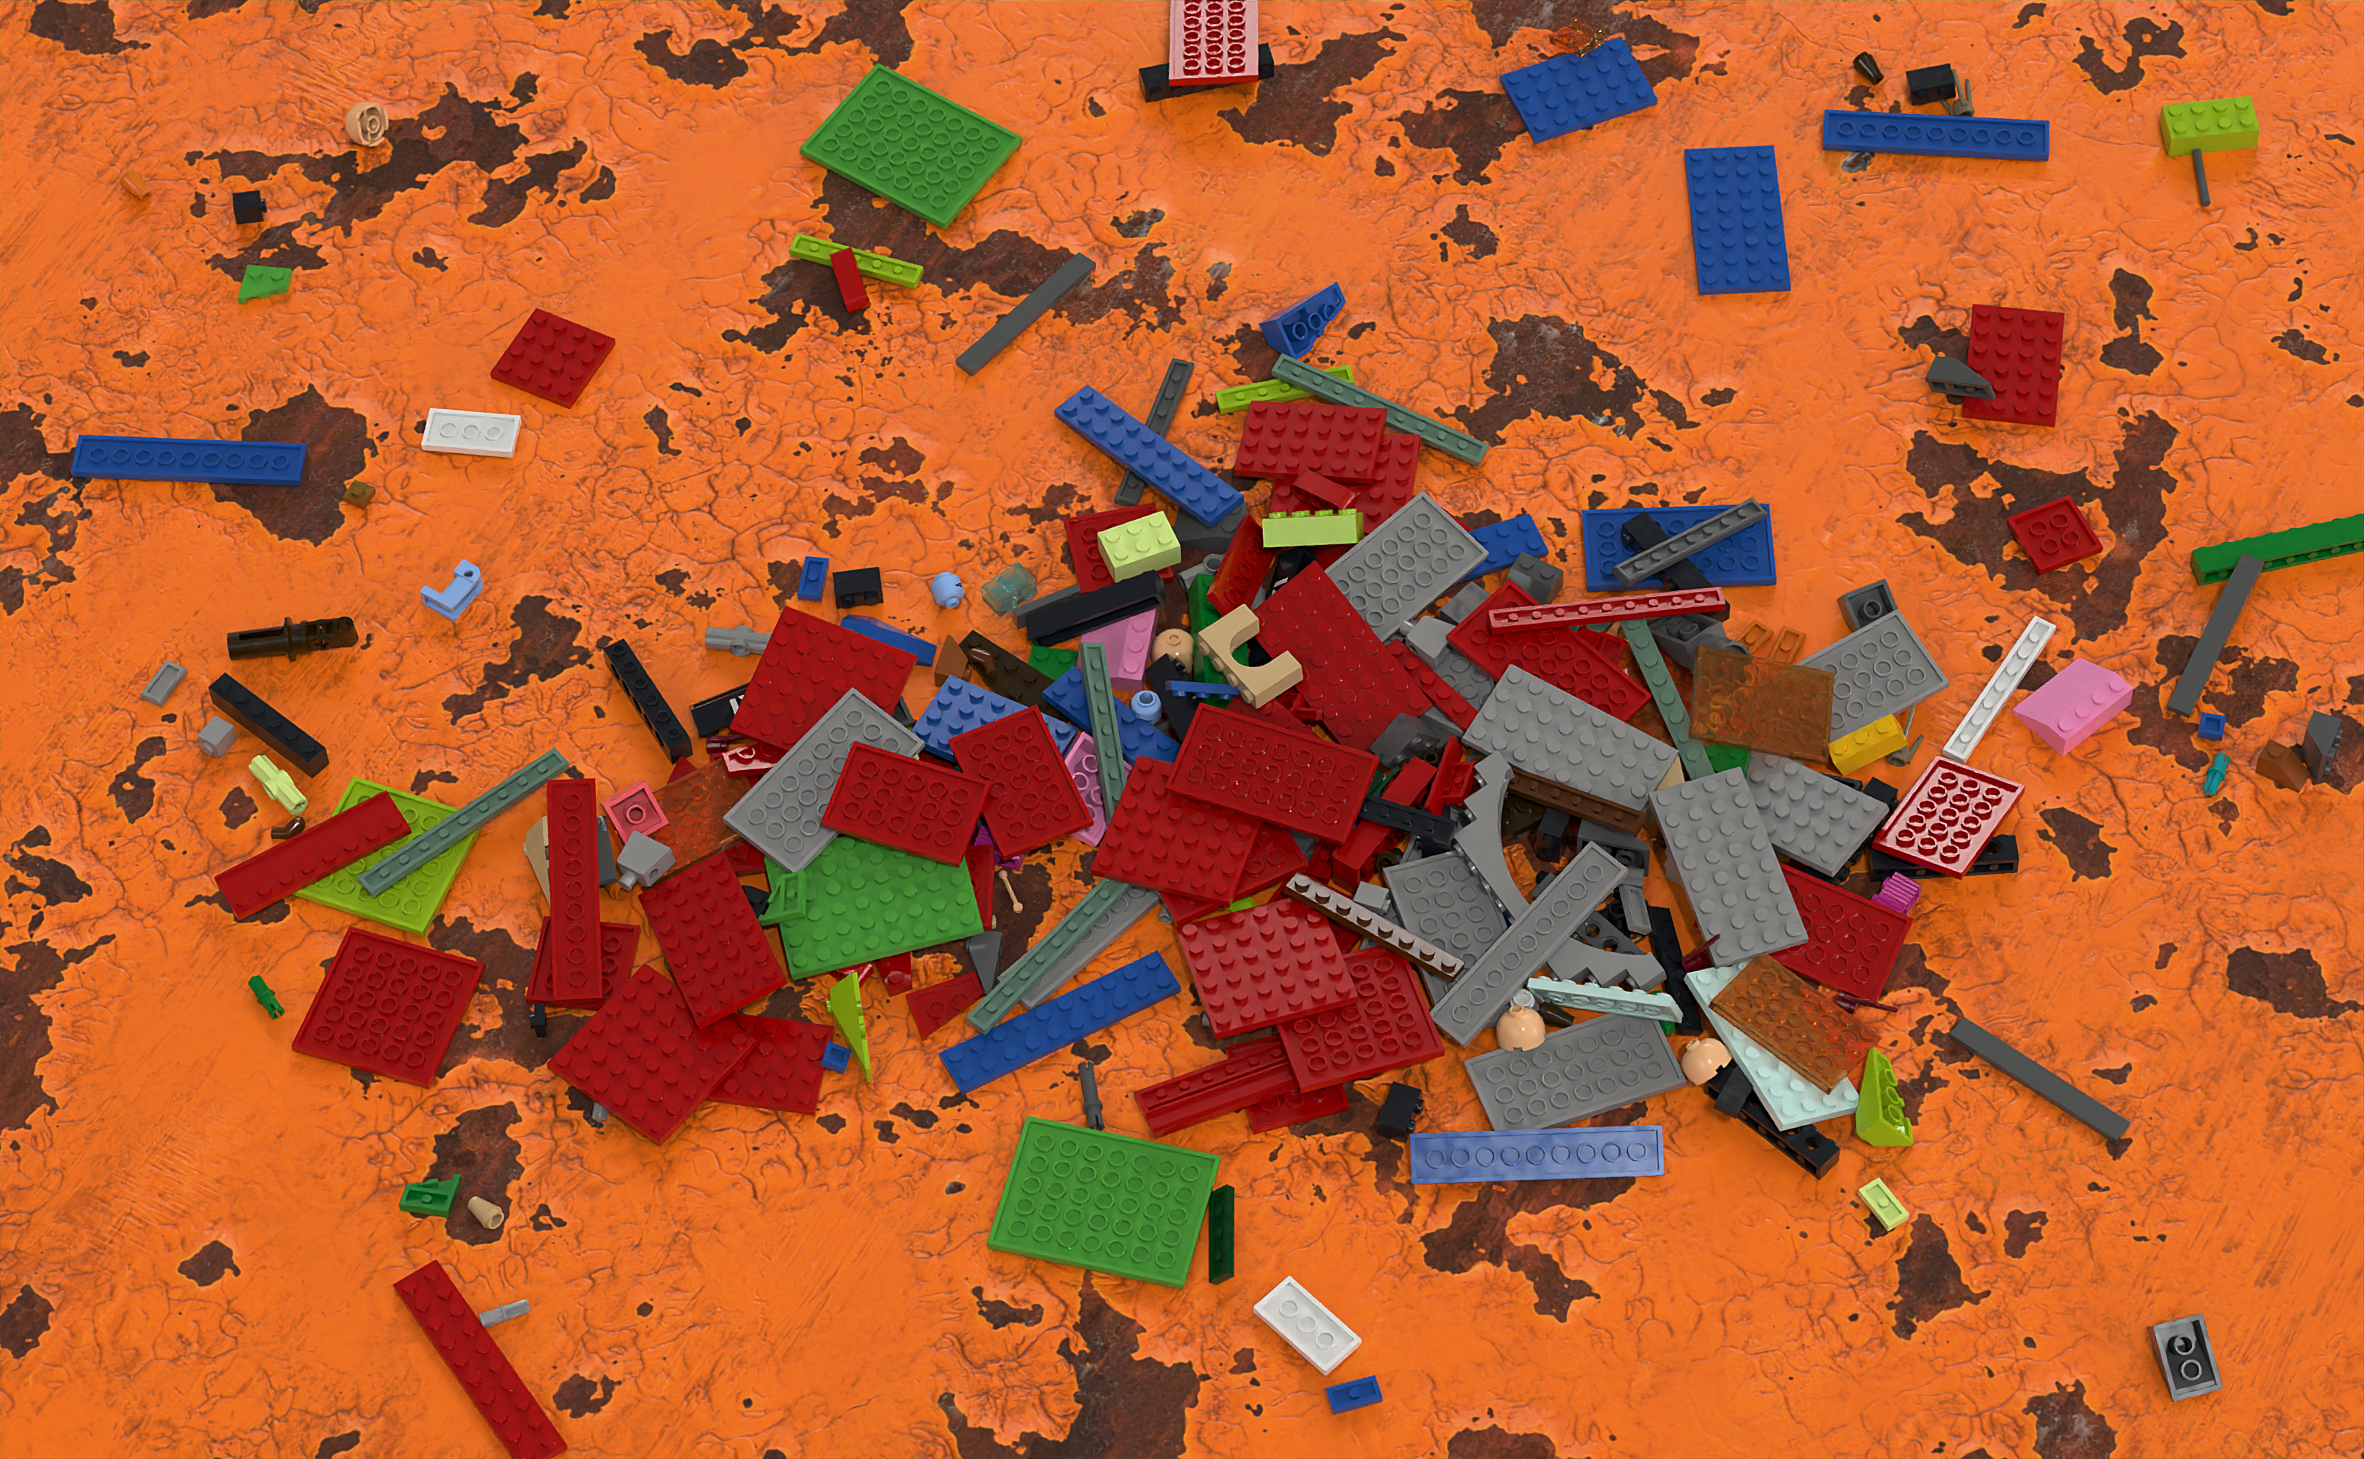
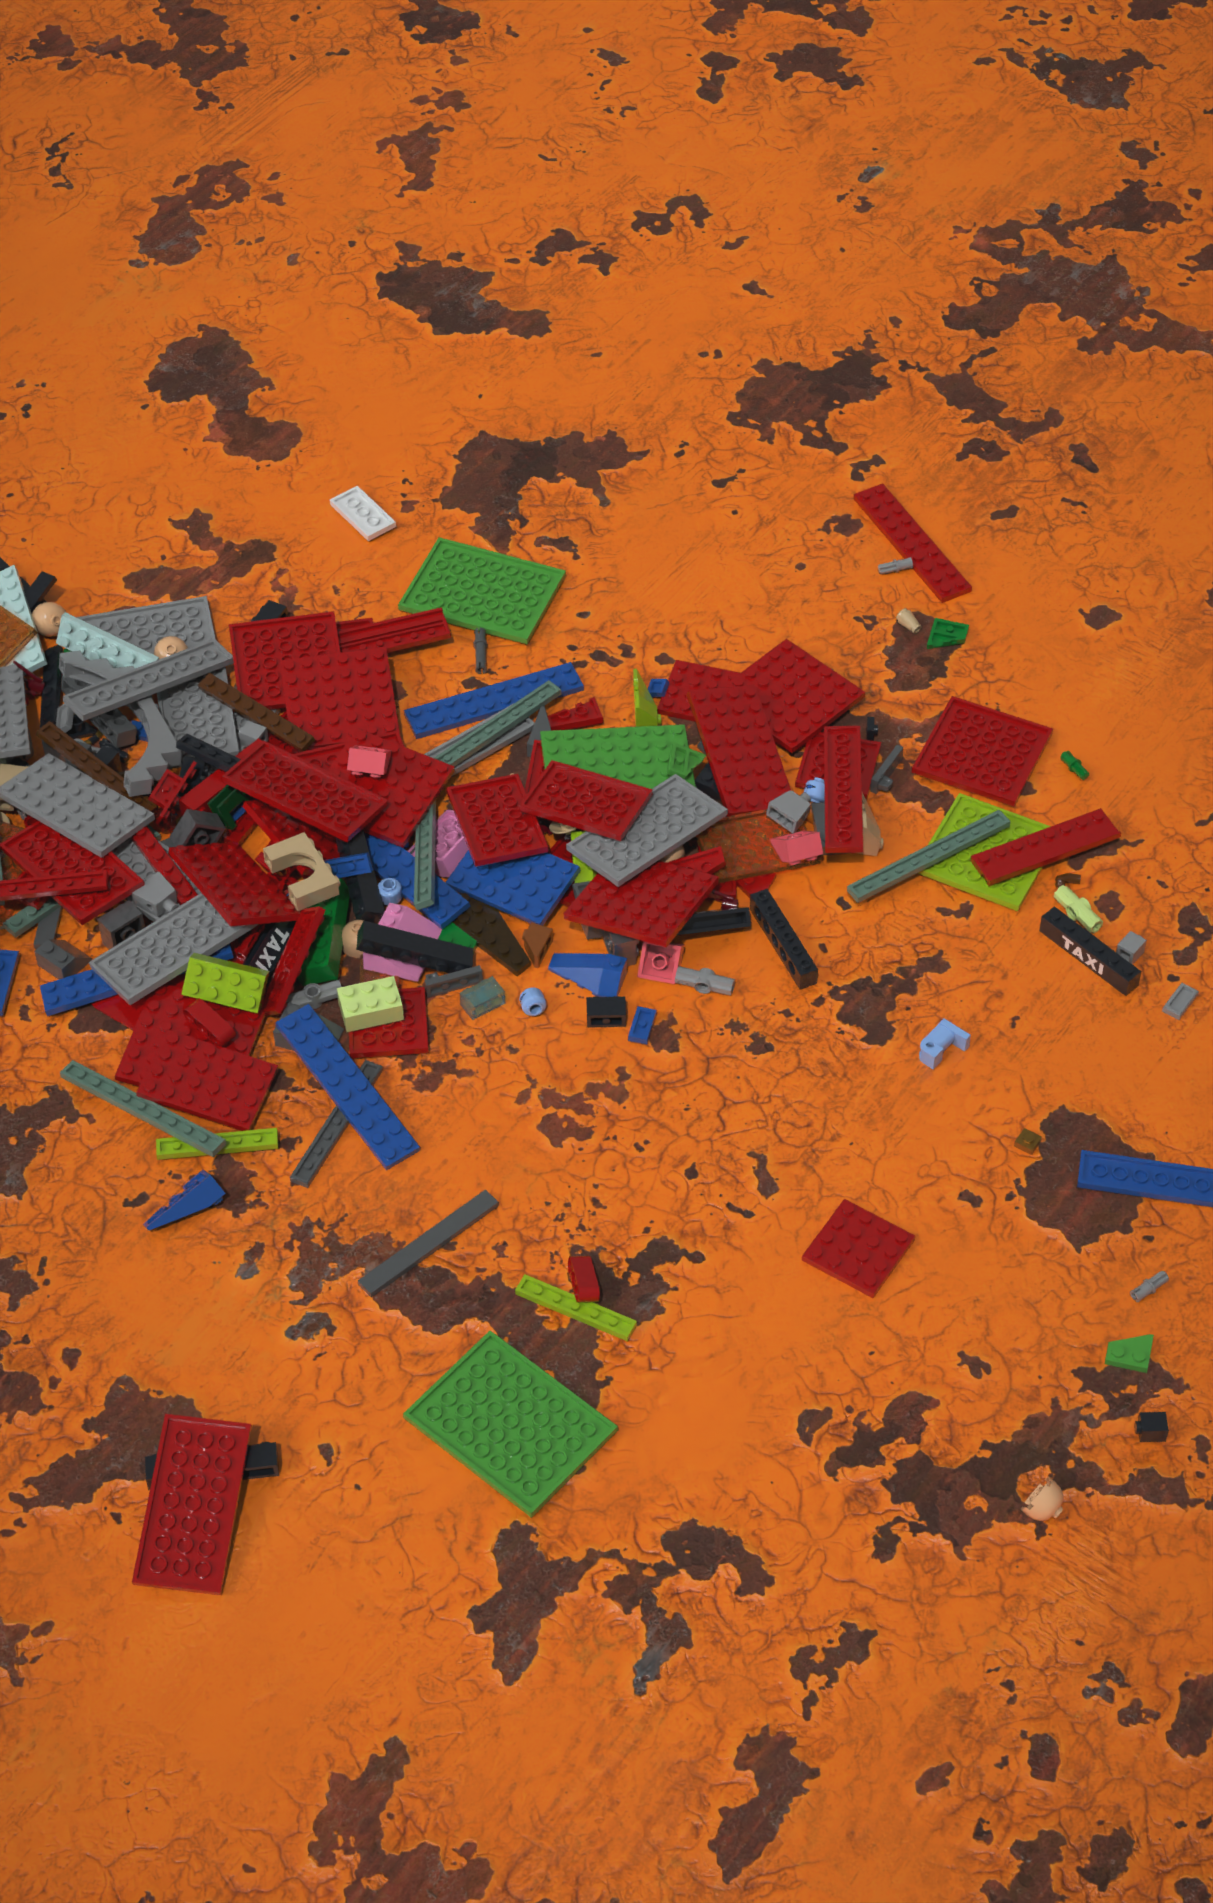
camera: 175 degrees left, 5 degrees down
dark brown piece [227,616,359,661] -> none
white plate [421,408,521,458] -> none
reddish brown arm [967,647,997,676] -> none
dark green plate [1209,1184,1234,1285] -> none
blue plate [1326,1375,1383,1415] -> none
plate [1410,1125,1664,1185] -> none
none -> coral slope [347,745,392,778]
none -> light blue head [803,777,825,803]
none -> dark grey hinge [870,745,903,794]
none -> light grey axle [1130,1271,1169,1303]

